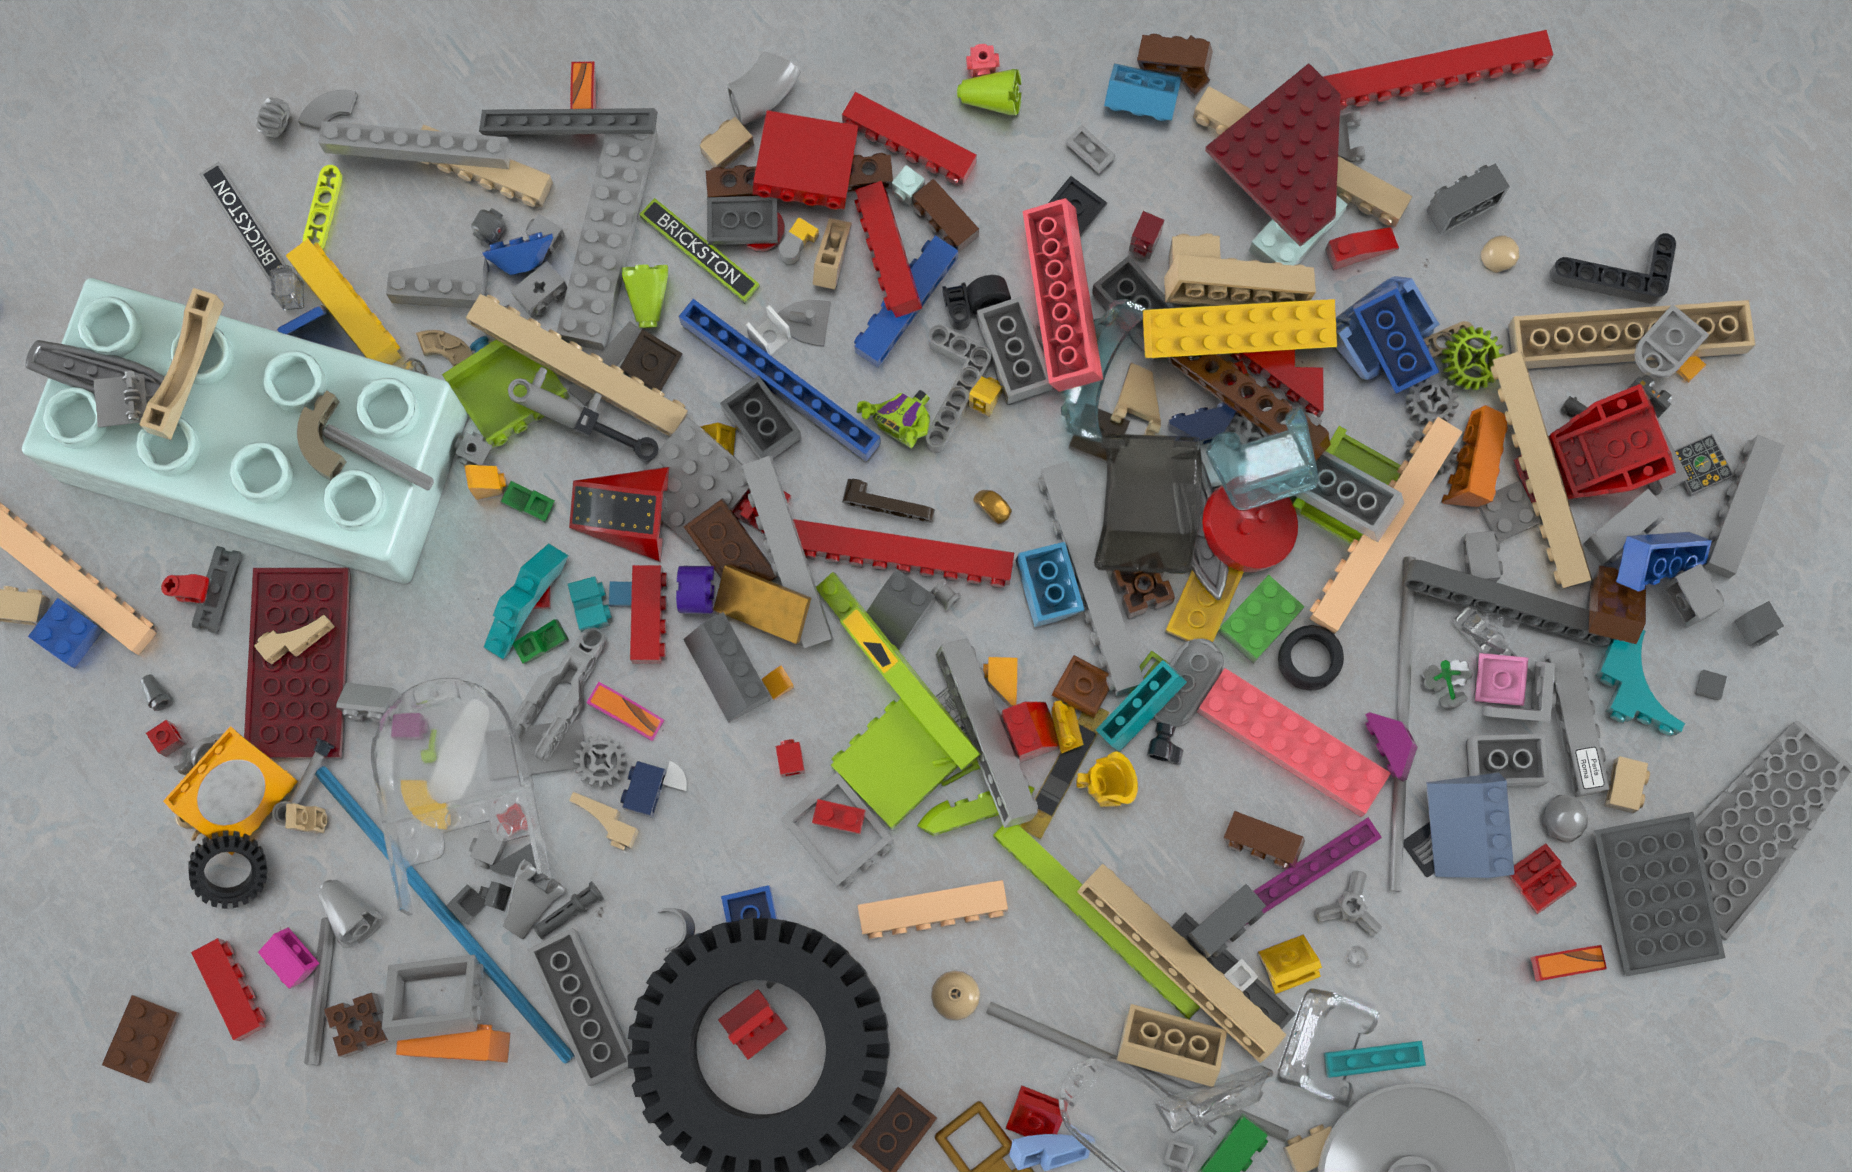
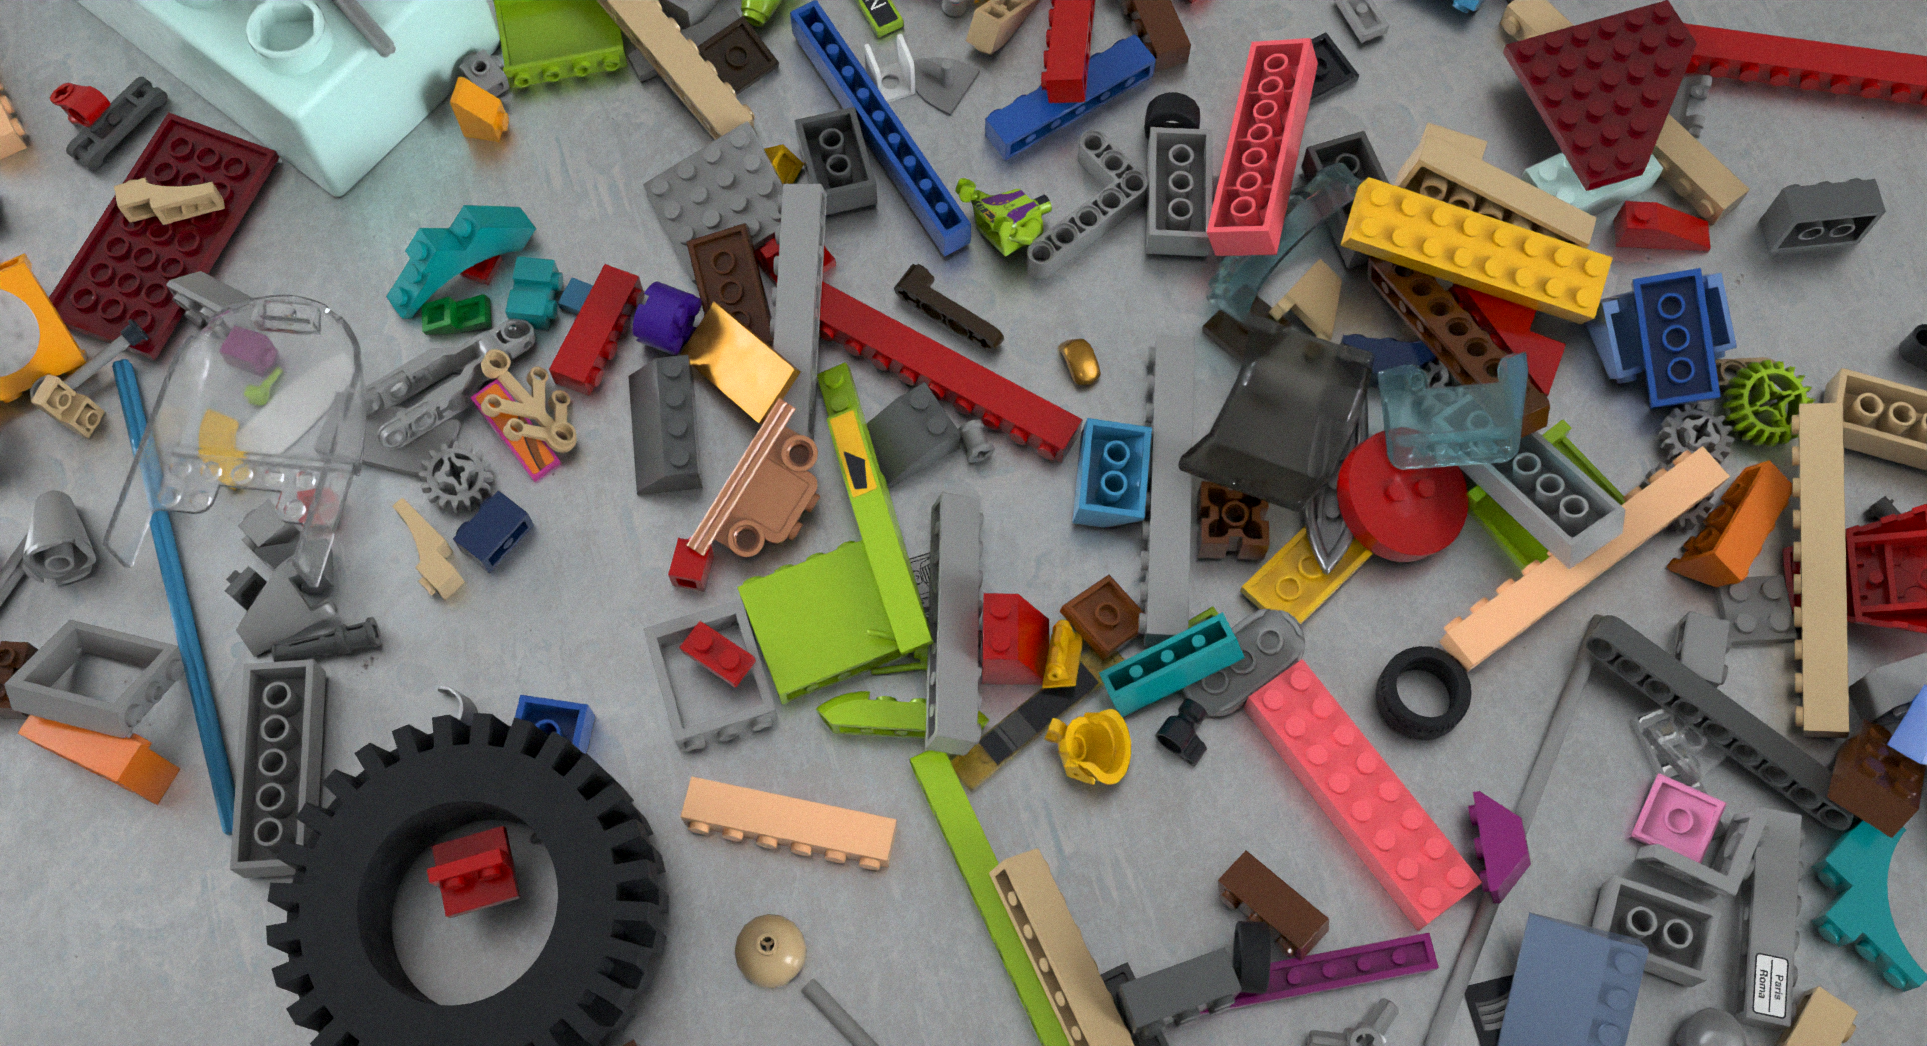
camera: 20 degrees right, 10 degrees down
dark grey panel [446,884,486,925] -> none
green slope [500,481,555,522] -> none
light grey piece [508,367,659,462] -> none
wedge [569,467,669,562] -> none
white tile [663,761,687,792] -> none
light orange slope [761,665,794,700] -> none
black piece [942,282,970,330] -> none
yellow slope [969,376,1003,417] -> none
light orange slope [983,657,1018,707] -> none
dark red piece [1129,211,1165,259] -> none
bright green brick [1218,575,1305,664] -> none
light grey plant [1423,659,1473,708] -> none
tan hair [1481,236,1520,273] -> none
none -> tan plant [481,349,577,453]
none -> nougat brick [687,398,821,557]
none -> black tyre [1233,921,1271,993]

